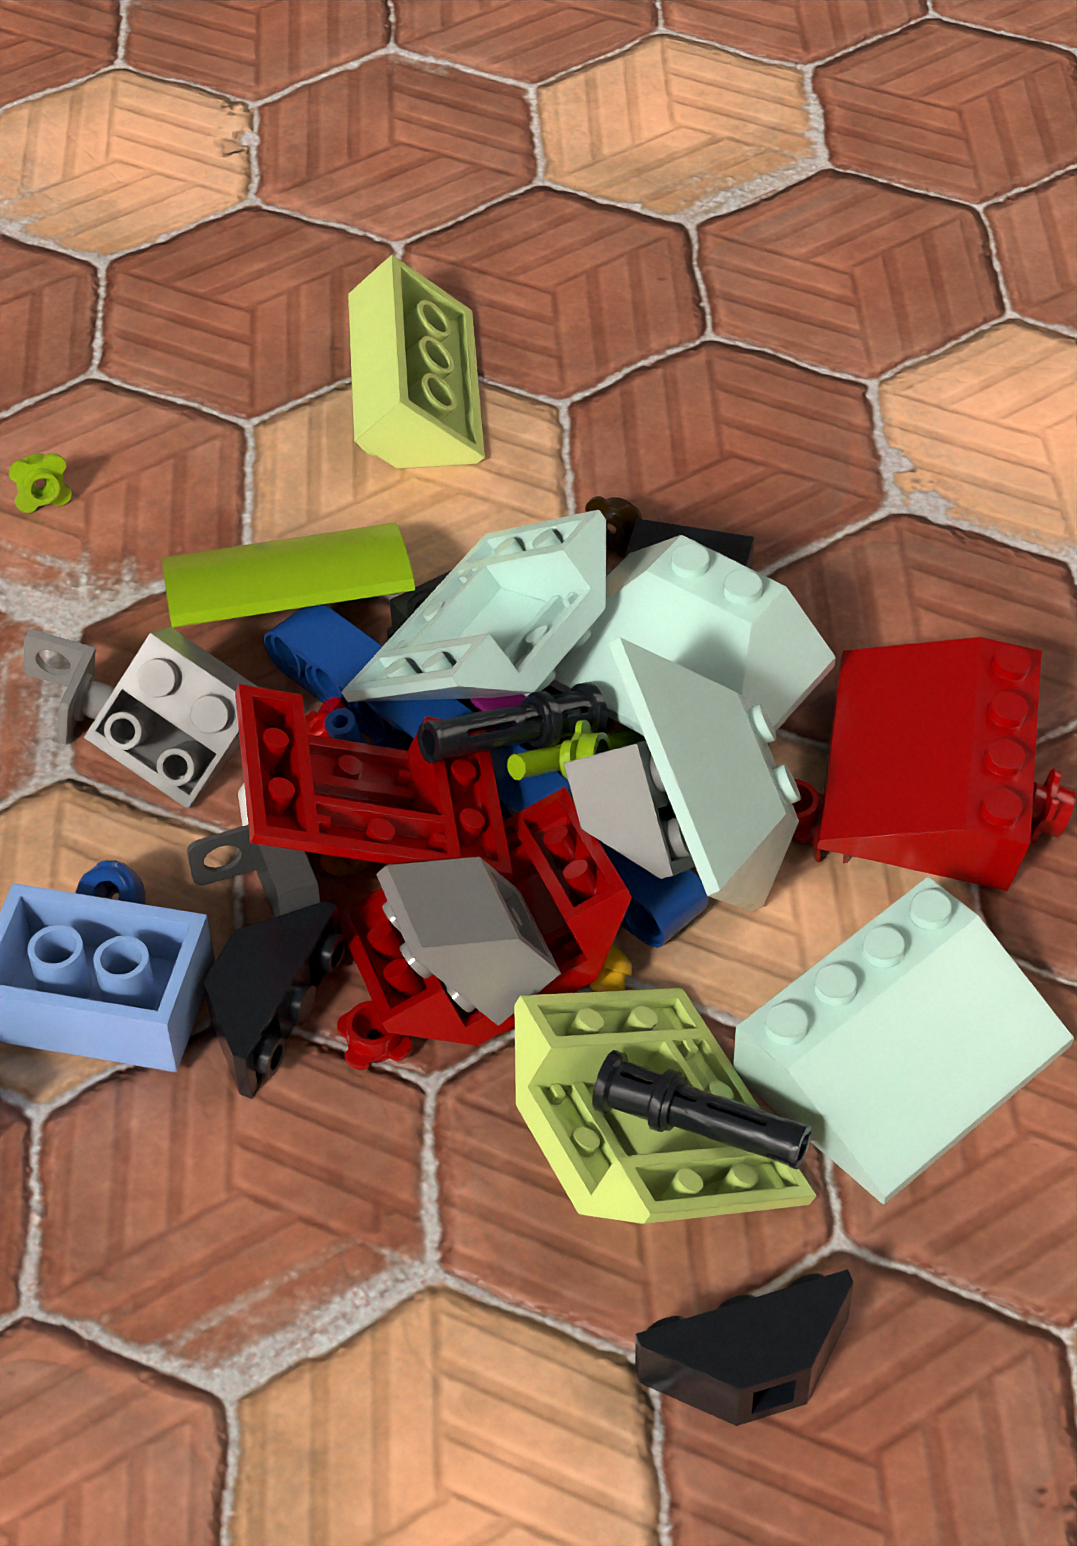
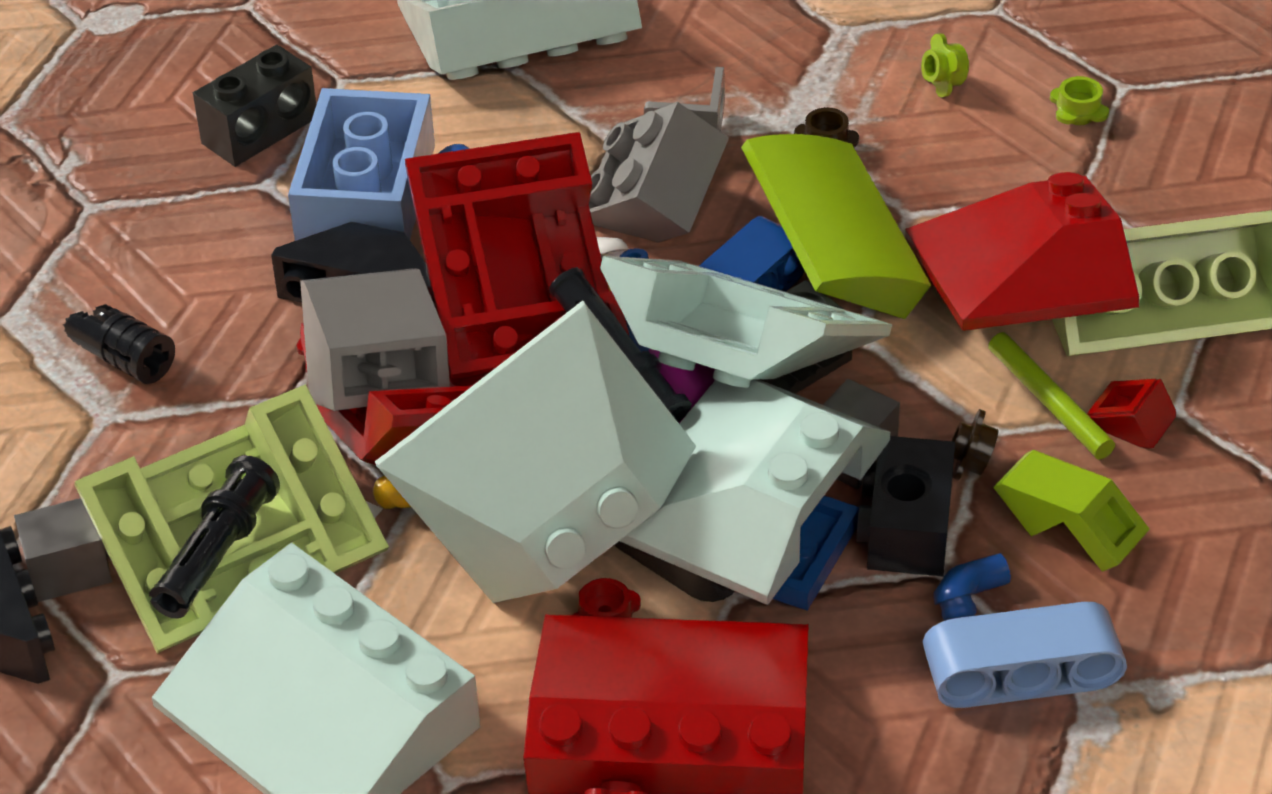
camera: 85 degrees right, 5 degrees down
none -> flat silver brick [14,498,112,602]
none -> black hinge [63,304,175,384]
none -> dark brown plate [794,107,859,147]
none -> red slope [905,172,1139,331]
none -> light blue beam [922,602,1127,708]
none -> blue arm [933,553,1011,621]
none -> lime bar [988,332,1115,460]
none -> lime slope [993,450,1150,572]
none -> lime plate [1050,76,1109,125]
none -> red slope [1087,378,1176,449]

